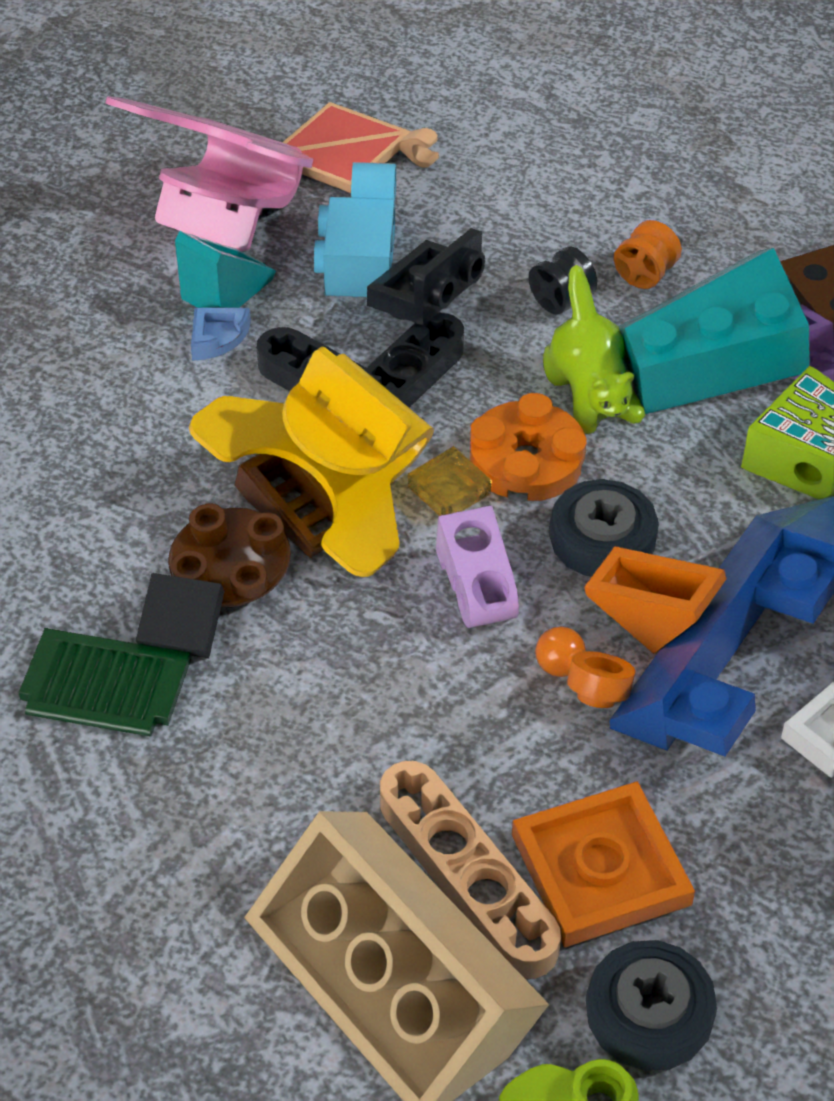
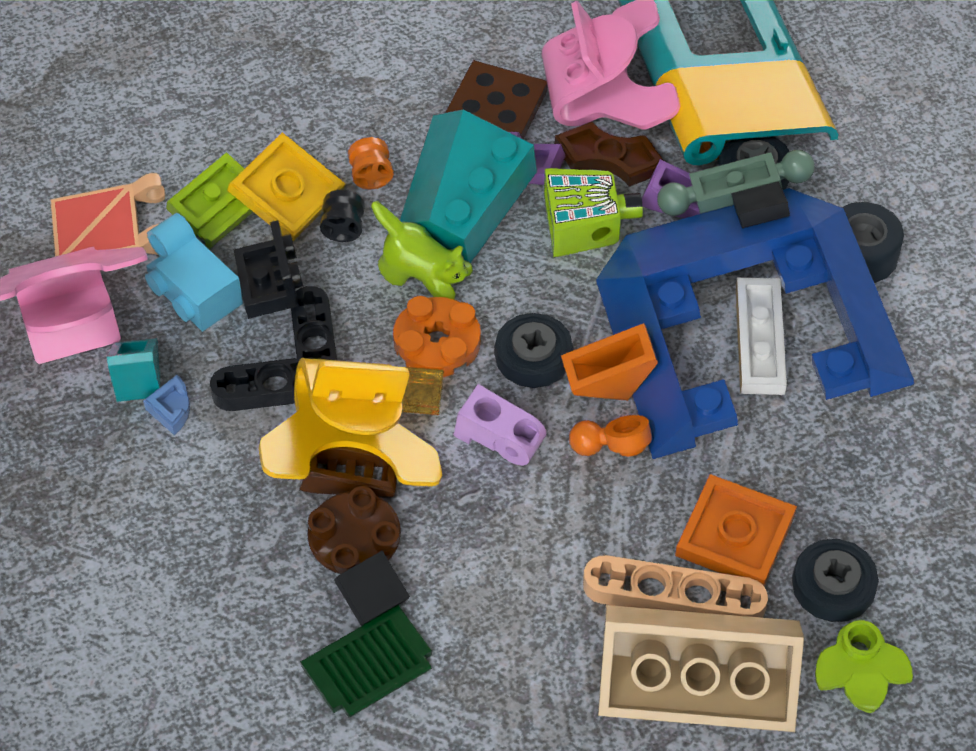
camera: 45 degrees left, 5 degrees up
none -> lime plate [166,152,253,249]
none -> yellow tile [227,132,346,241]

